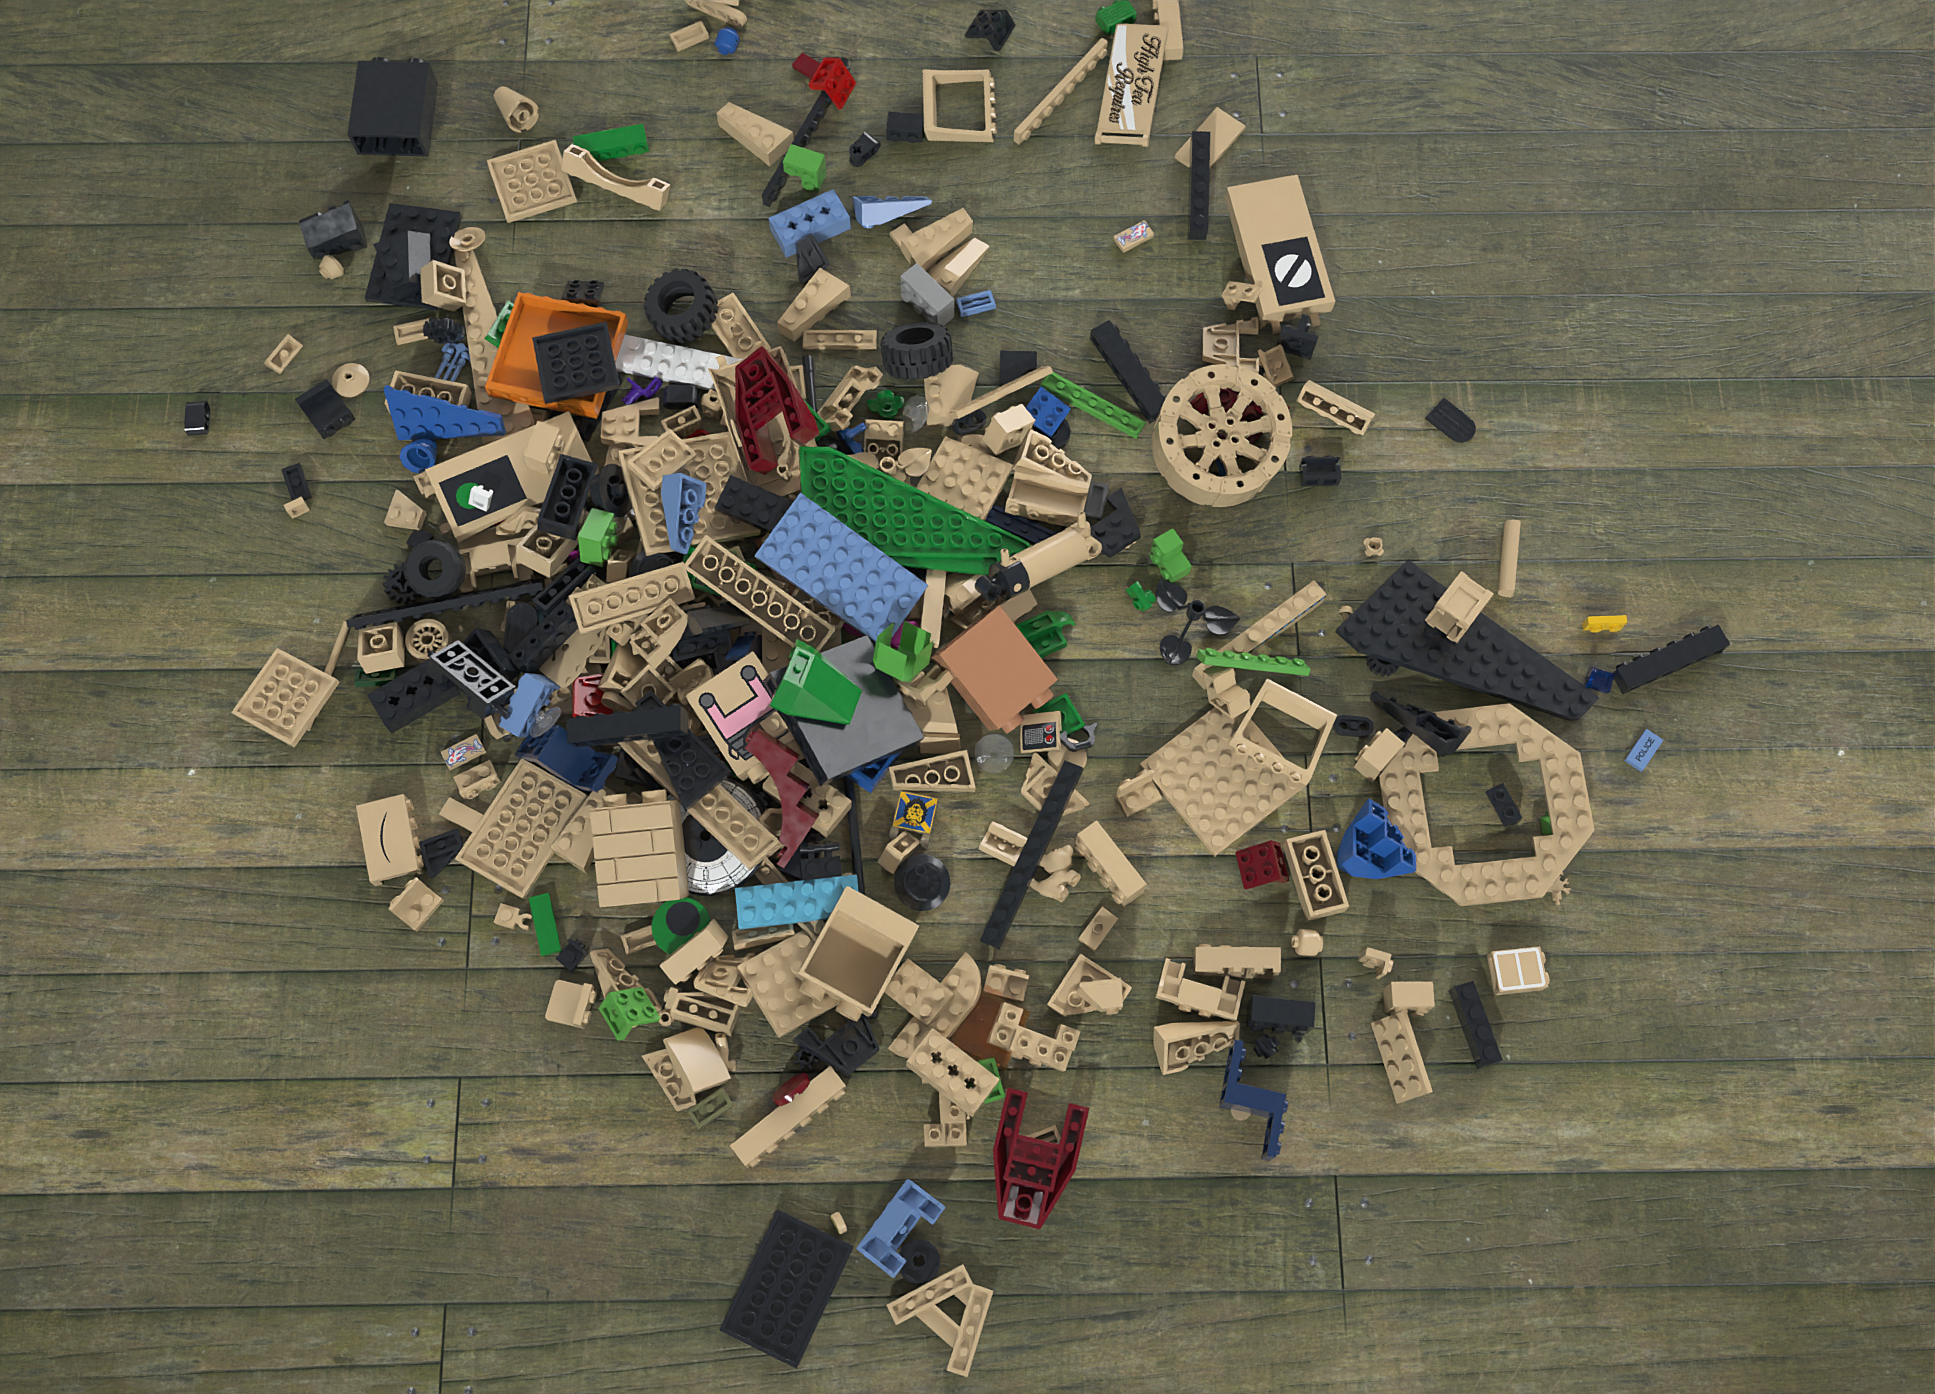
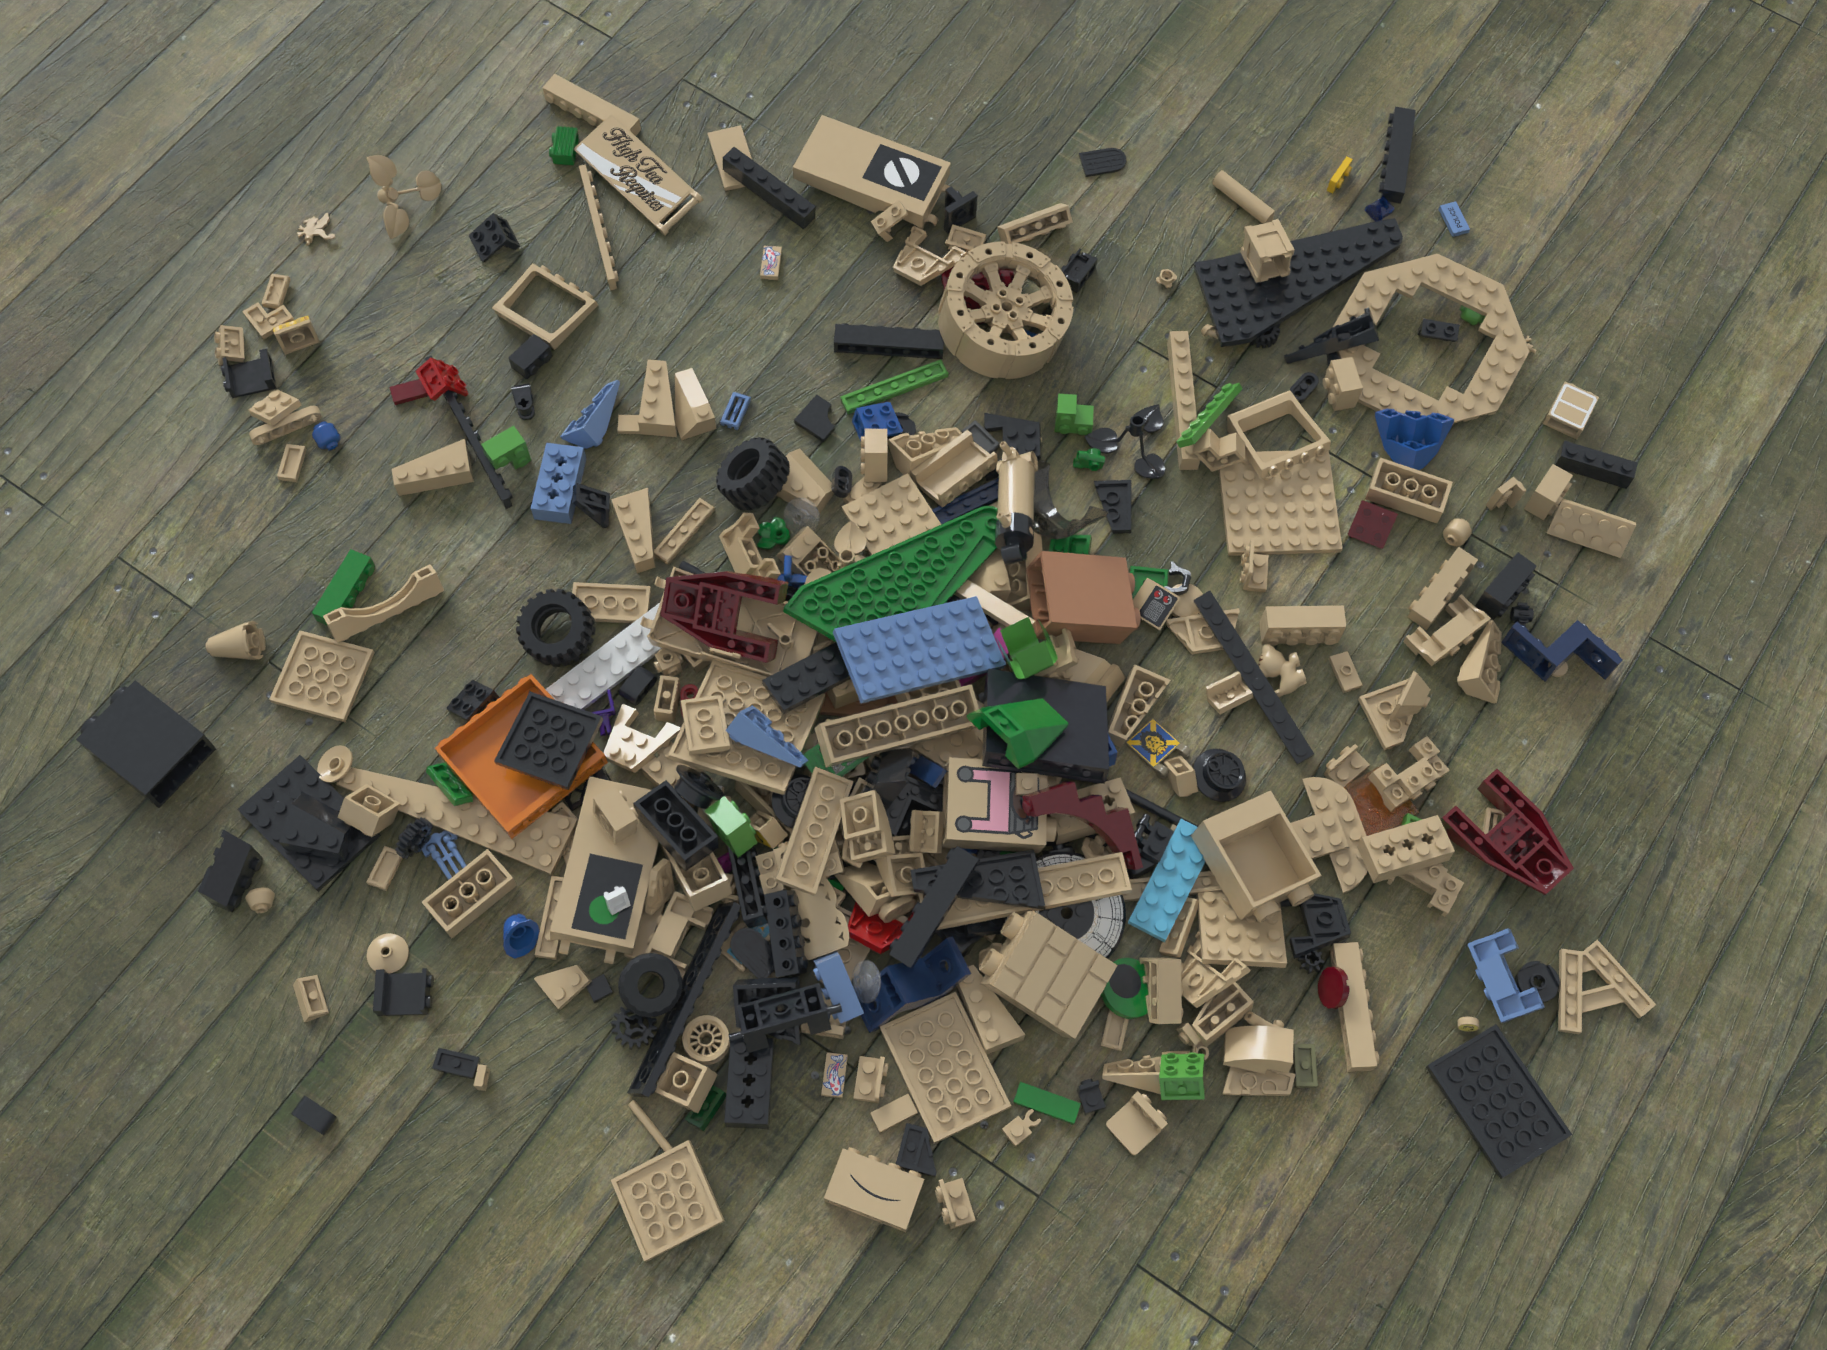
camera: 55 degrees left, 5 degrees down
blue wing [383,385,506,440] -> none
light grey brick [900,263,954,326] -> none
tan tile [950,366,1053,419] -> none
clear dish [975,734,1014,772] -> none
none -> clear smoke windscreen [1033,459,1108,539]
none -> black wing [1094,480,1132,534]

